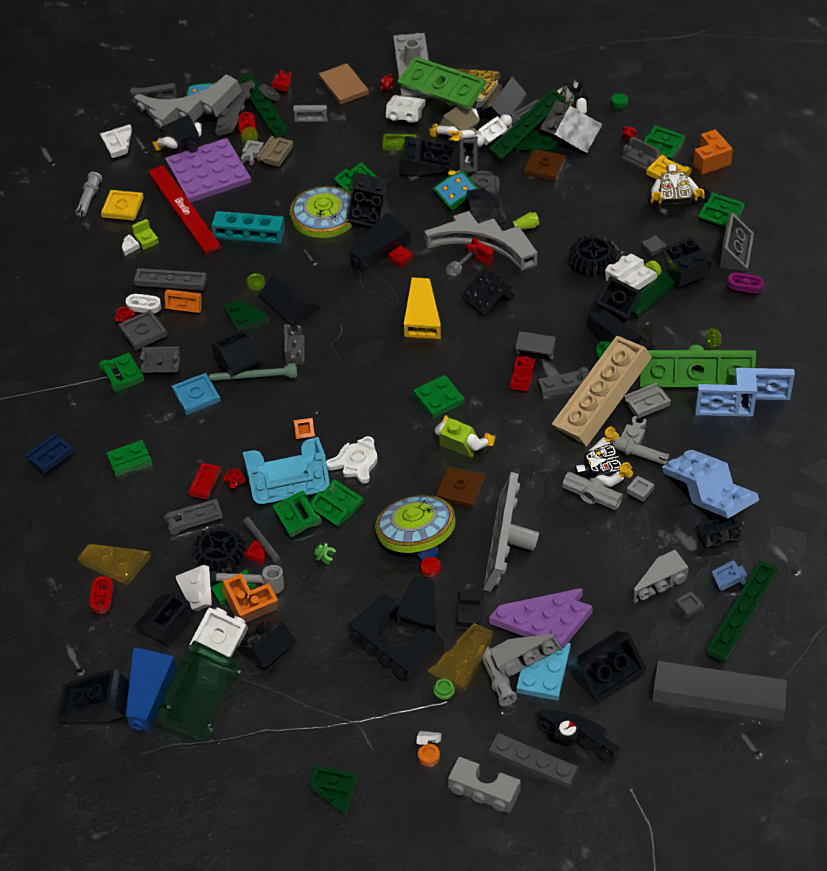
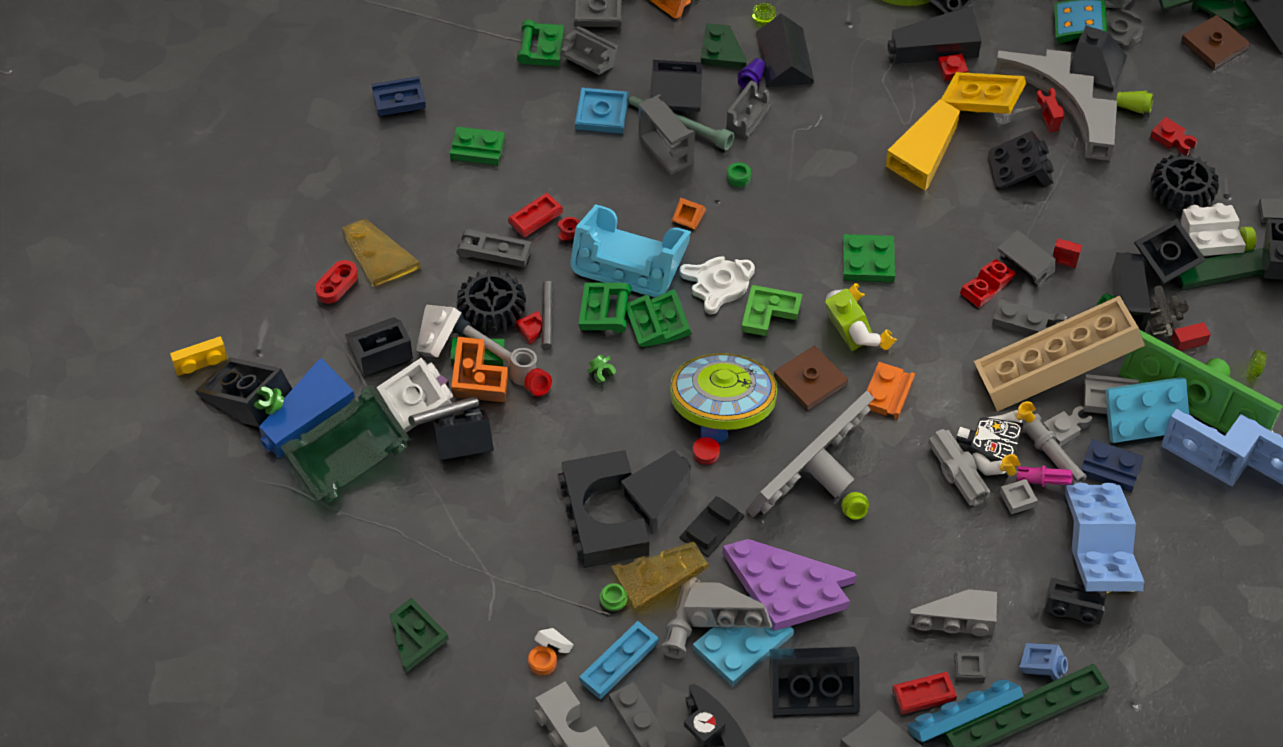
camera: 30 degrees right, 5 degrees up
none -> yellow plate [170,336,227,376]
none -> bright green plate [254,387,284,415]
none -> flat silver bar [408,396,479,426]
none -> red tile [524,368,552,396]
none -> dark azure plate [579,621,659,700]
none -> dark grey window [639,94,695,174]
none -> green tile [726,162,751,187]
none -> dark purple cone [737,58,765,89]
none -> bright green plate [741,285,802,336]
none -> lime plate [841,492,869,520]
none -> orange plate [867,362,915,420]
none -> red plate [892,671,957,715]
none -> dark azure plate [907,680,1024,742]
none -> yellow plate [941,72,1026,114]
none -> dark pink axle [1017,465,1073,487]
none -> red plate [1052,238,1082,268]
none -> dark blue plate [1081,439,1144,492]
none -> medium azure plate [1105,377,1189,443]
none -> red plate [1150,117,1198,156]
none -> red piece [1171,322,1211,351]

